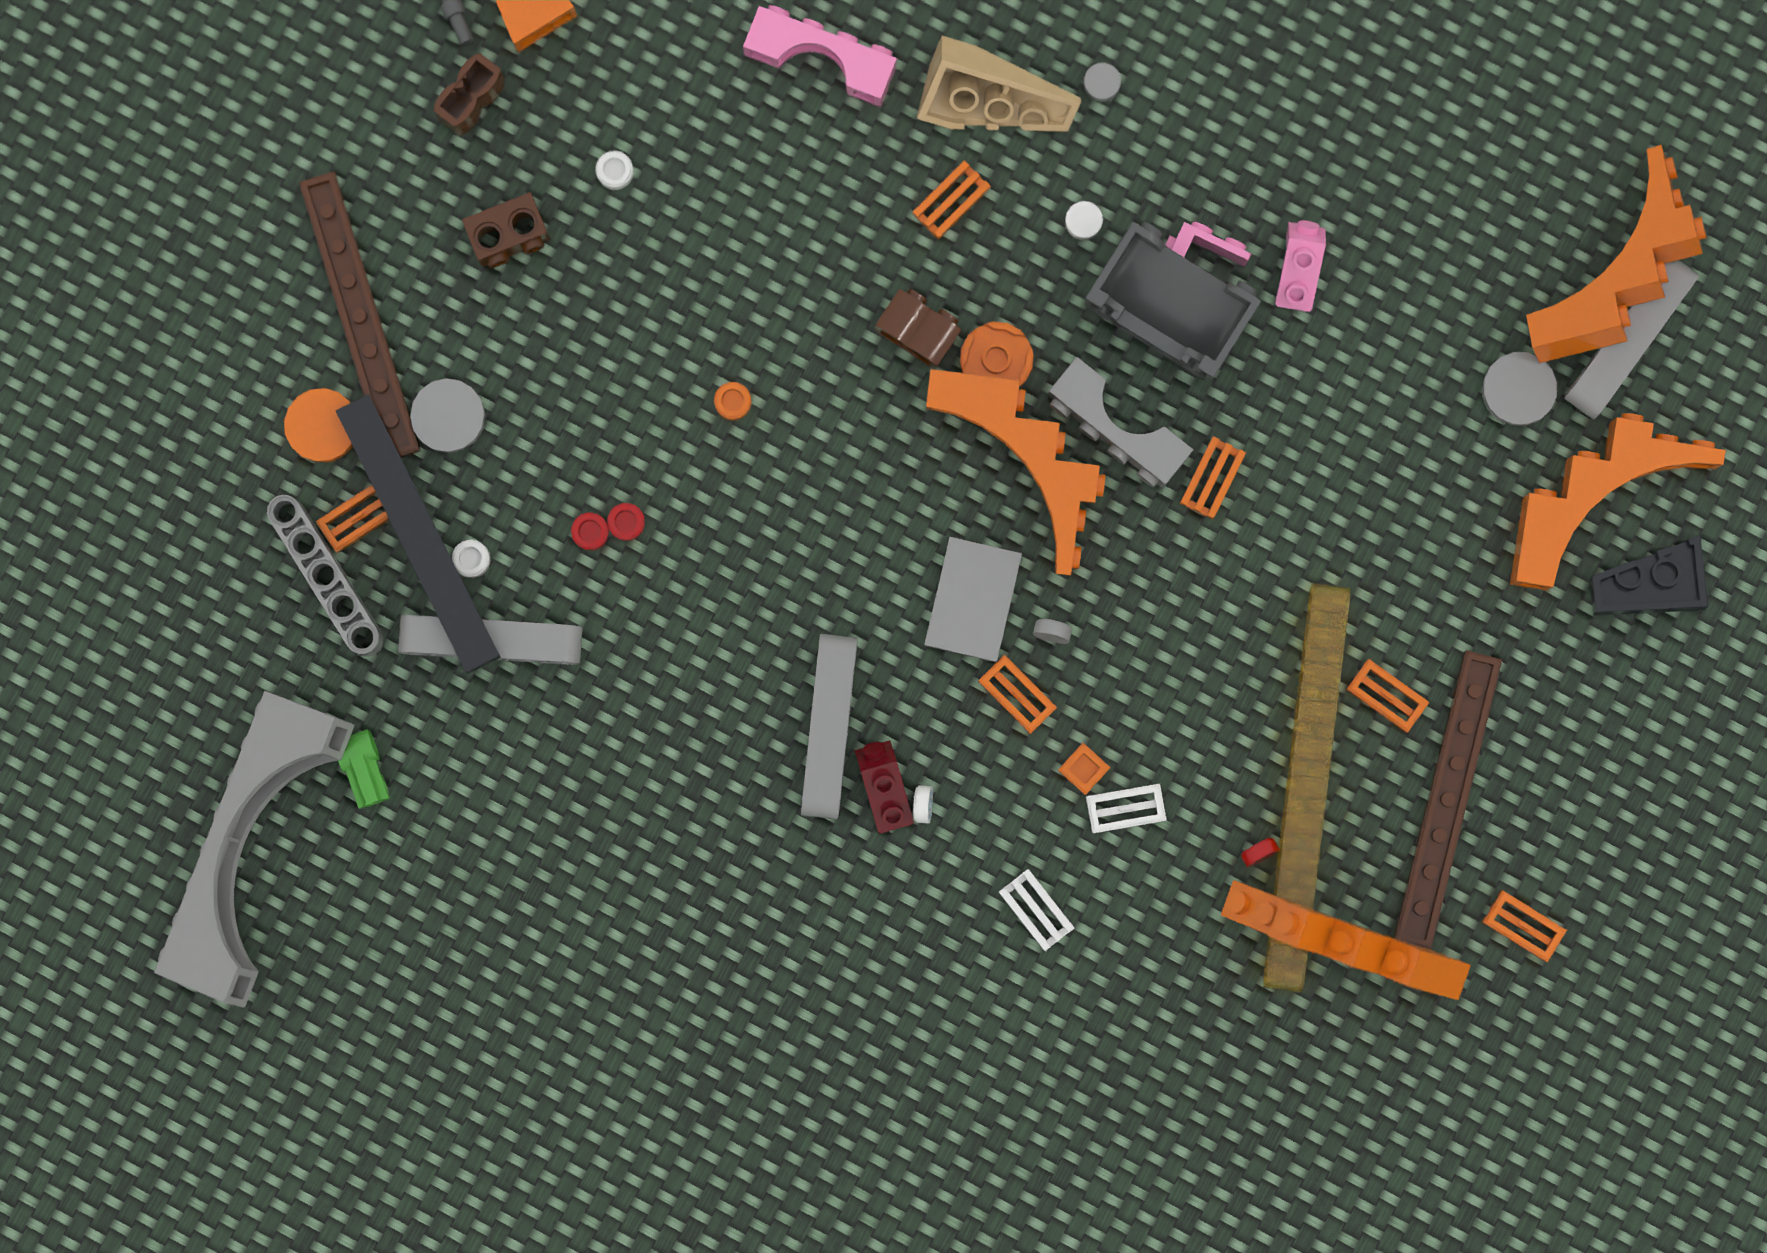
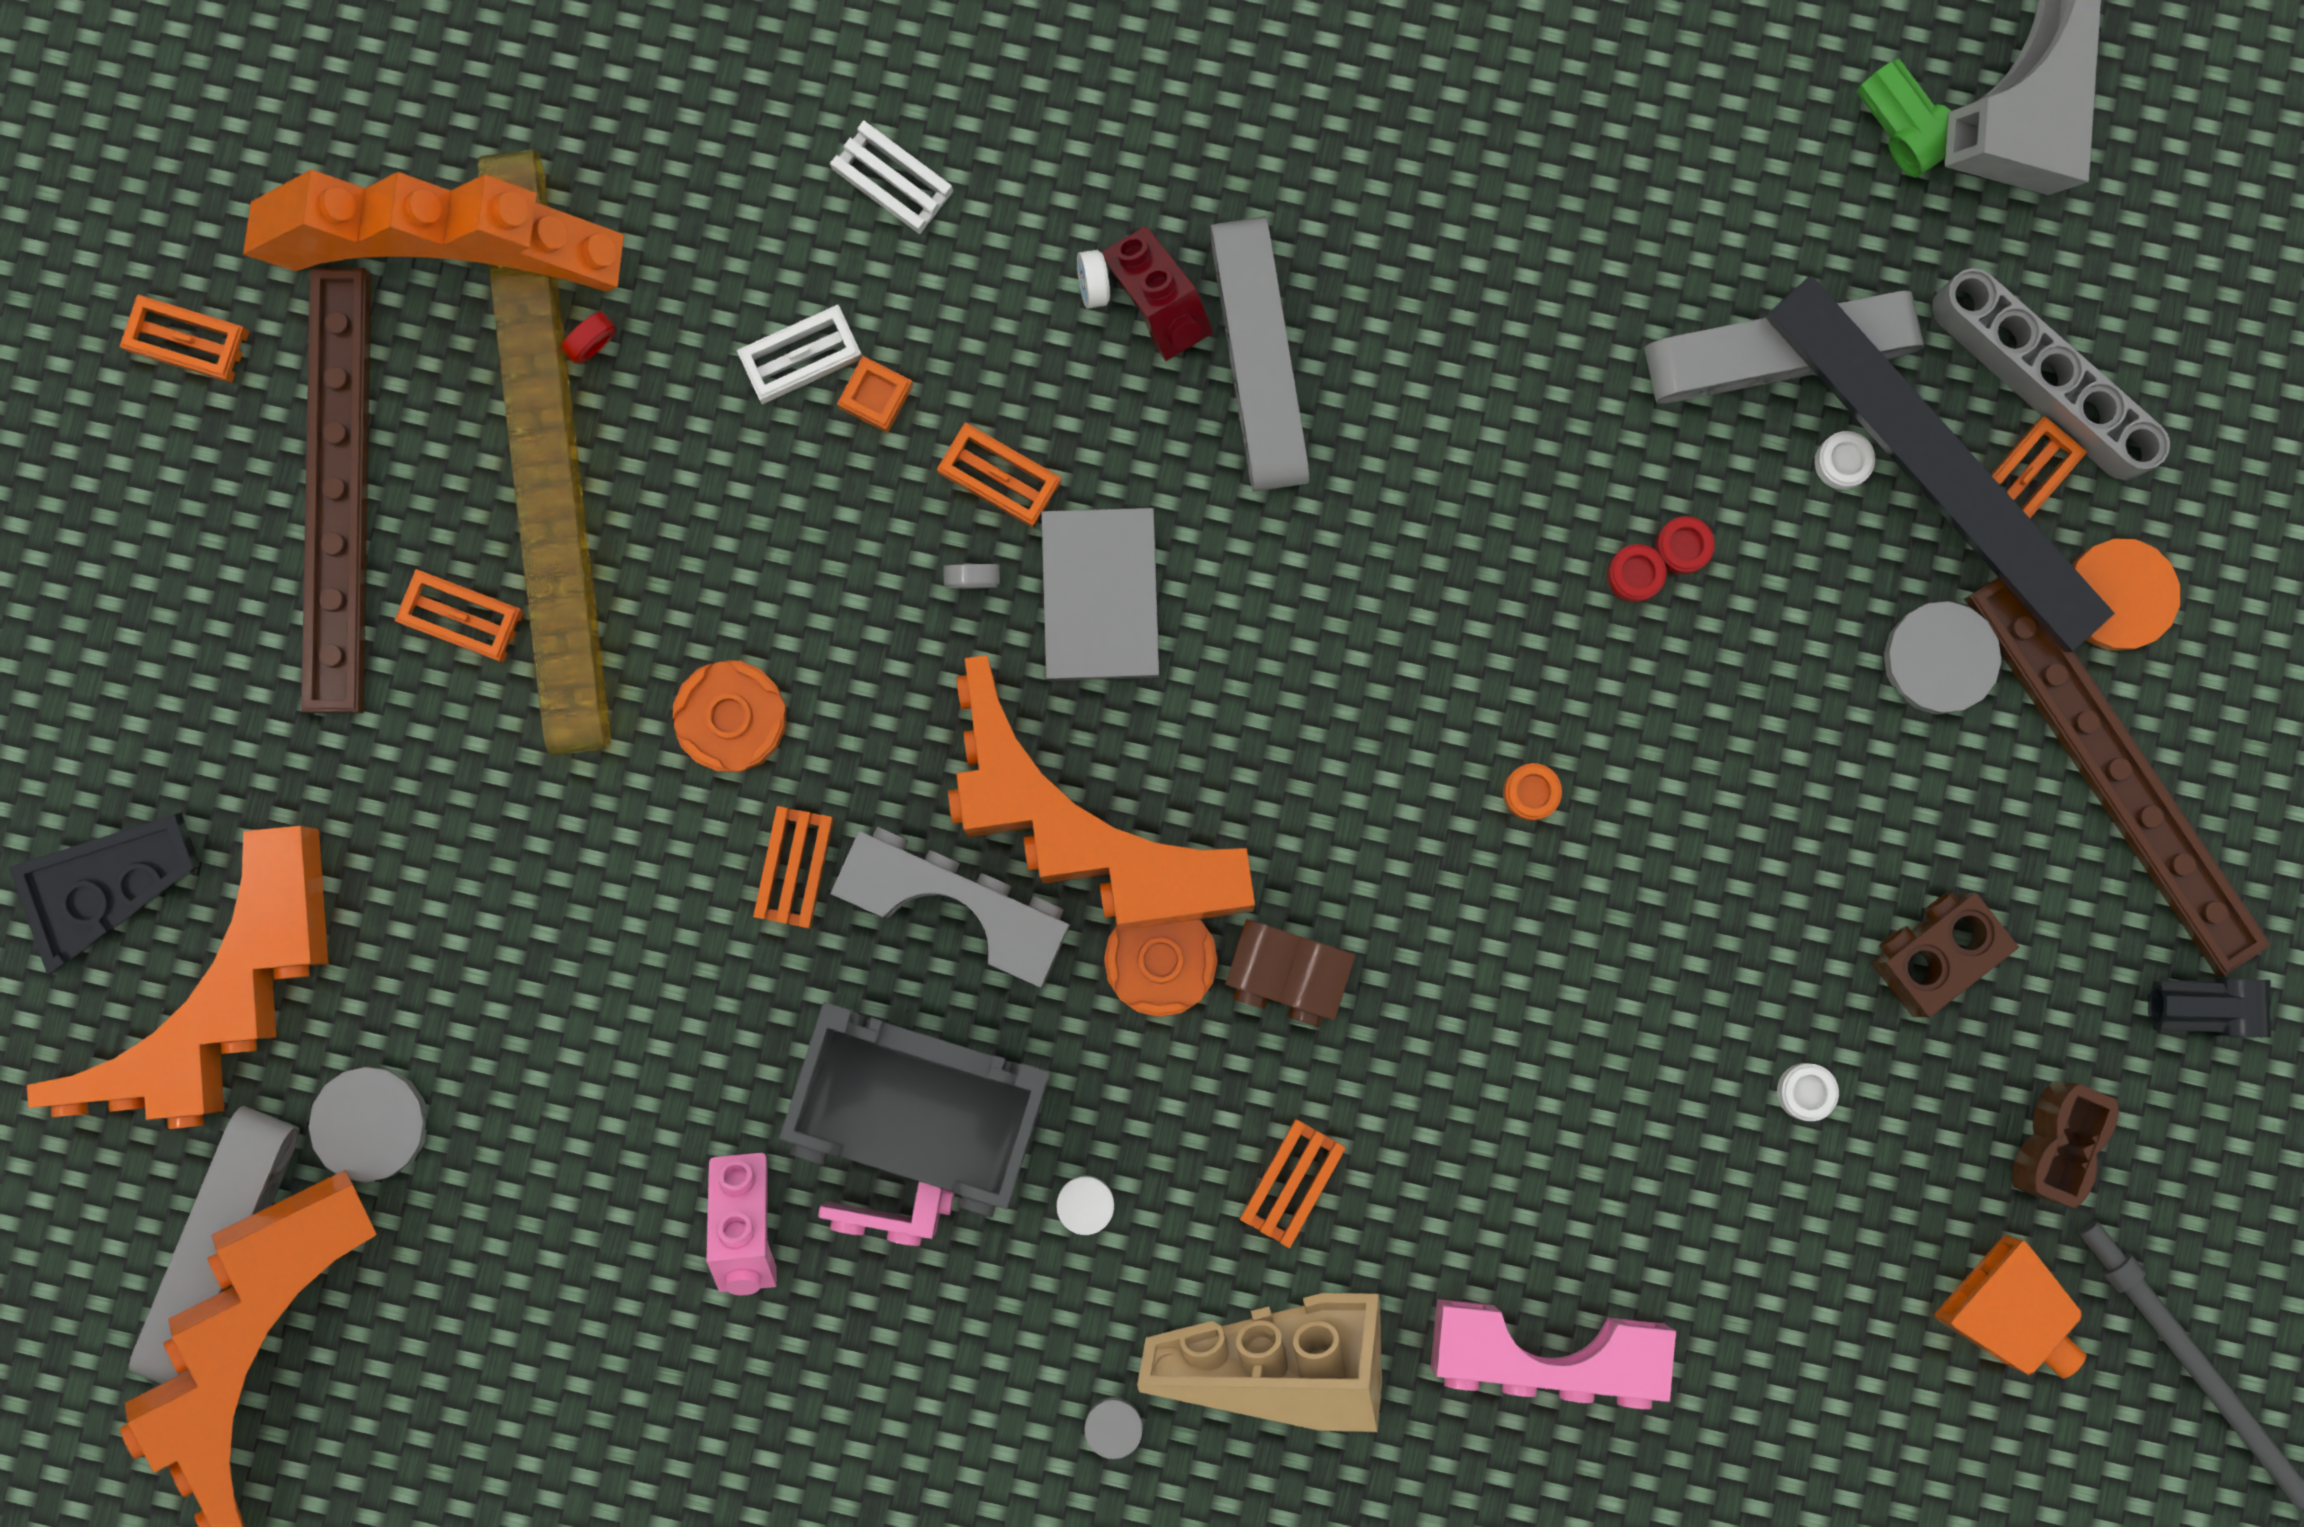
camera: 160 degrees right, 0 degrees up
none -> orange tile [673,661,787,772]
none -> black piece [2148,979,2271,1038]

